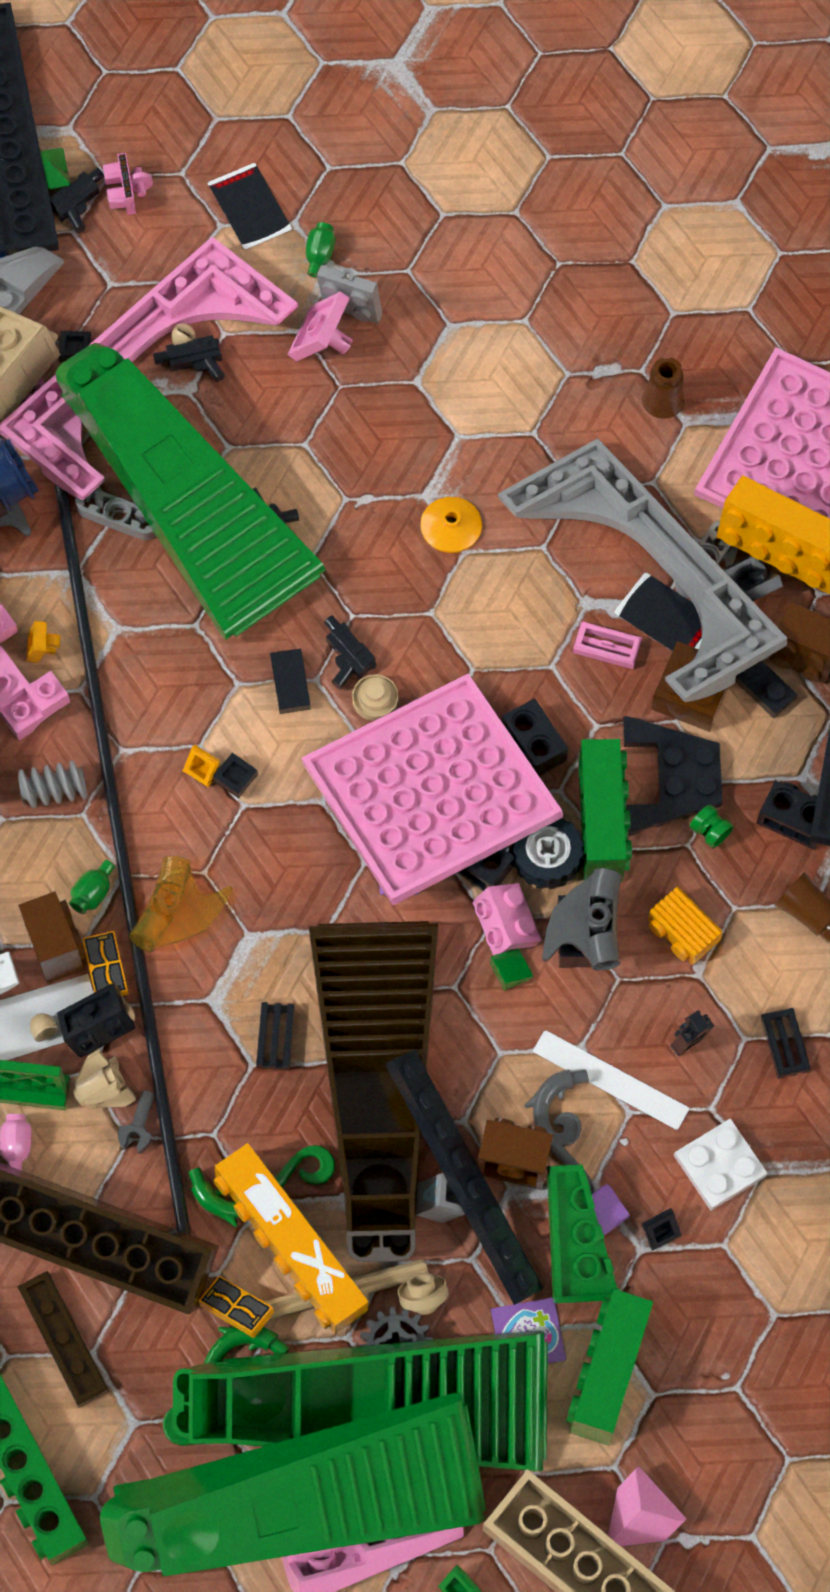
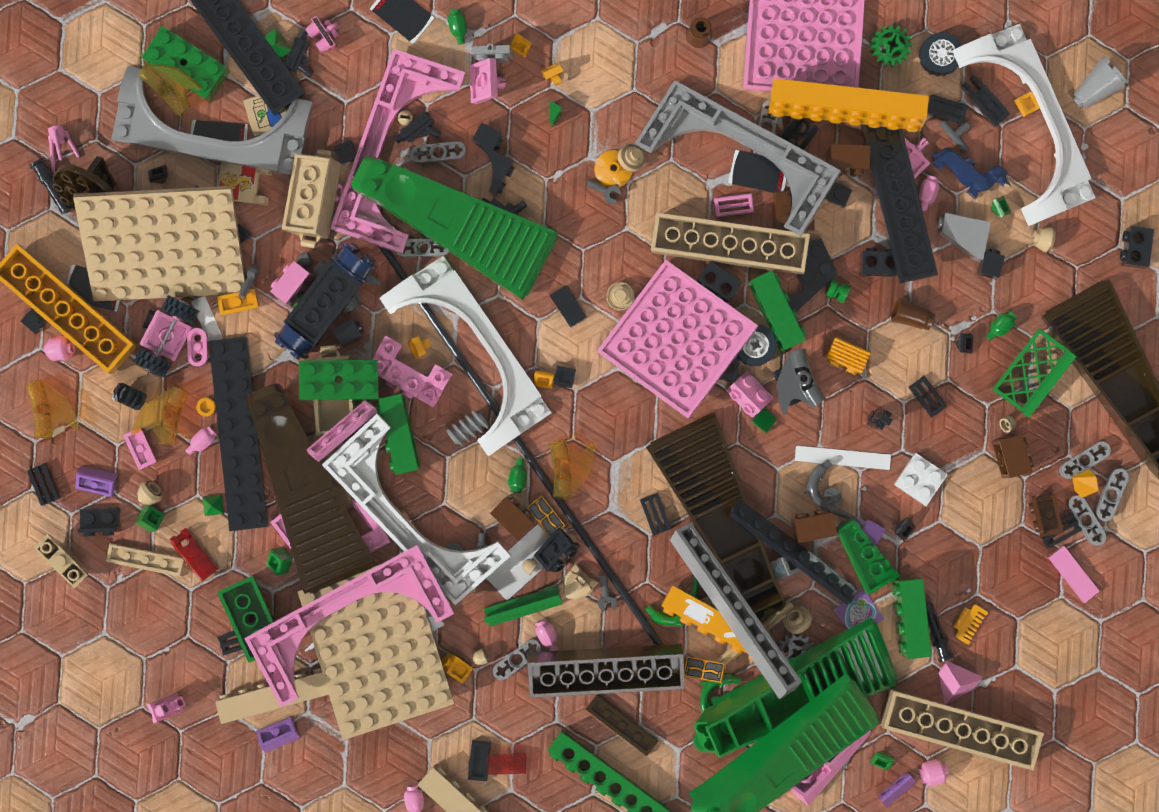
camera: 25 degrees left, 20 degrees up
black piece [324,615,377,689] -> none
none -> white piece [380,256,551,456]
none -> light grey beam [411,141,466,164]
none -> black arch [473,123,515,197]
none -> light orange slope [510,33,532,58]
none -> light orange tile [540,62,563,85]
none -> green slope [549,101,562,127]
none -> dark grey bar [587,179,622,204]
none -> tan plate [618,143,646,172]
none -> tan brick [651,213,810,275]
none -> light grey brick [670,522,802,699]
none -> black pin [926,603,955,662]
none -> light orange piece [953,604,988,645]

